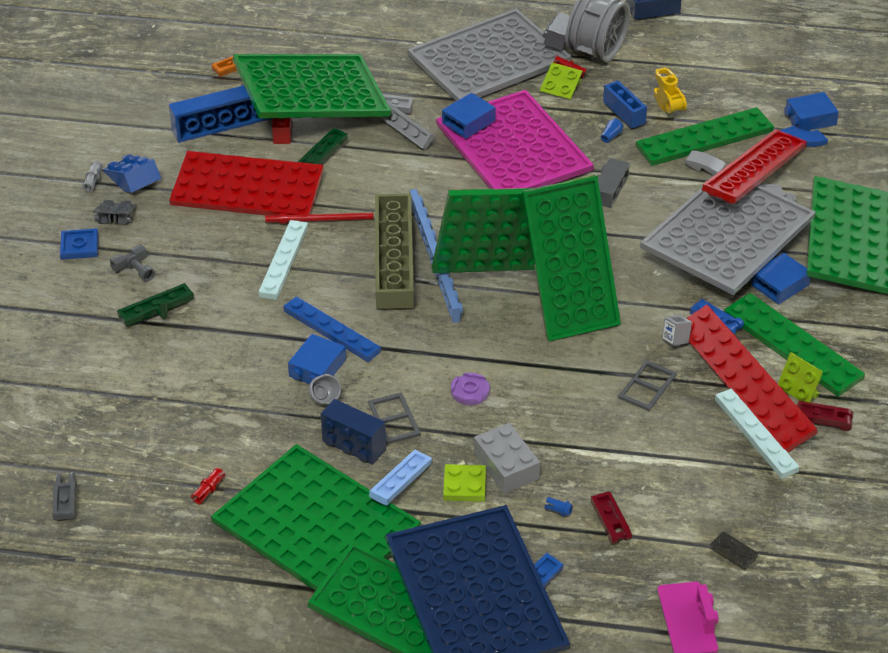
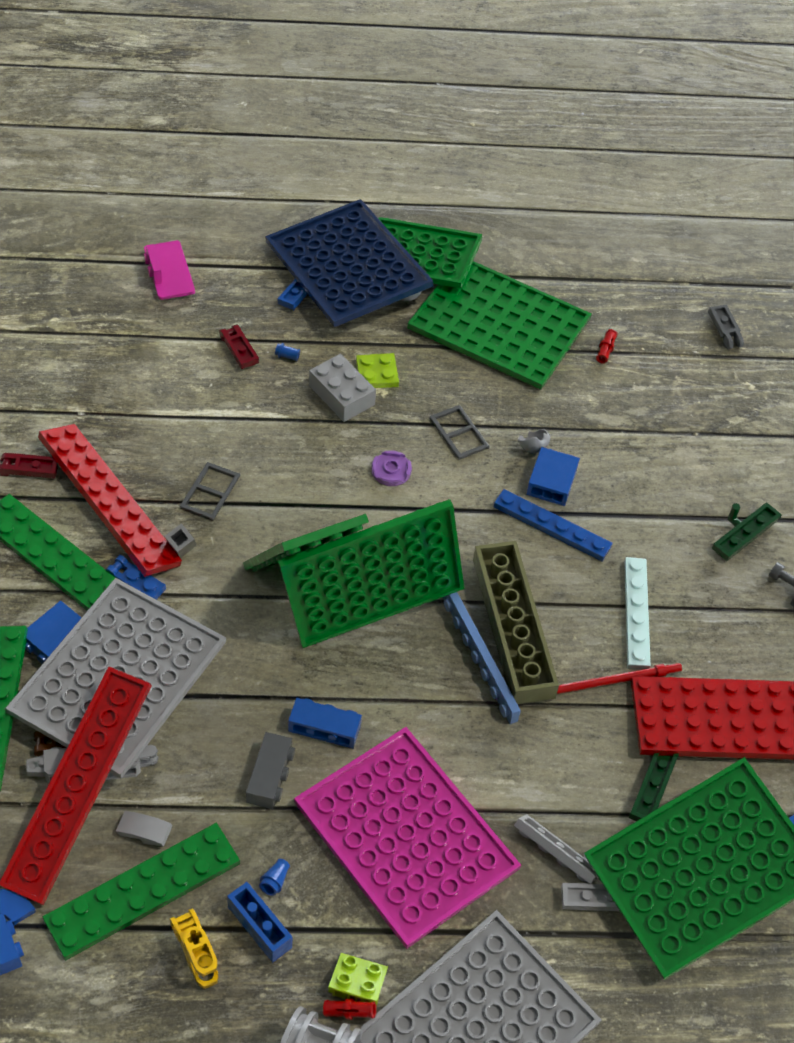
camera: 165 degrees right, 10 degrees up
dark blue brick [320,399,386,465] -> none
light blue plate [369,450,432,506] -> none
blue brick [442,92,496,139] -> none
clear smoke plate [710,531,758,571] -> none
light aqua plate [715,388,799,479] -> none
lime hinge [778,352,823,402] -> none

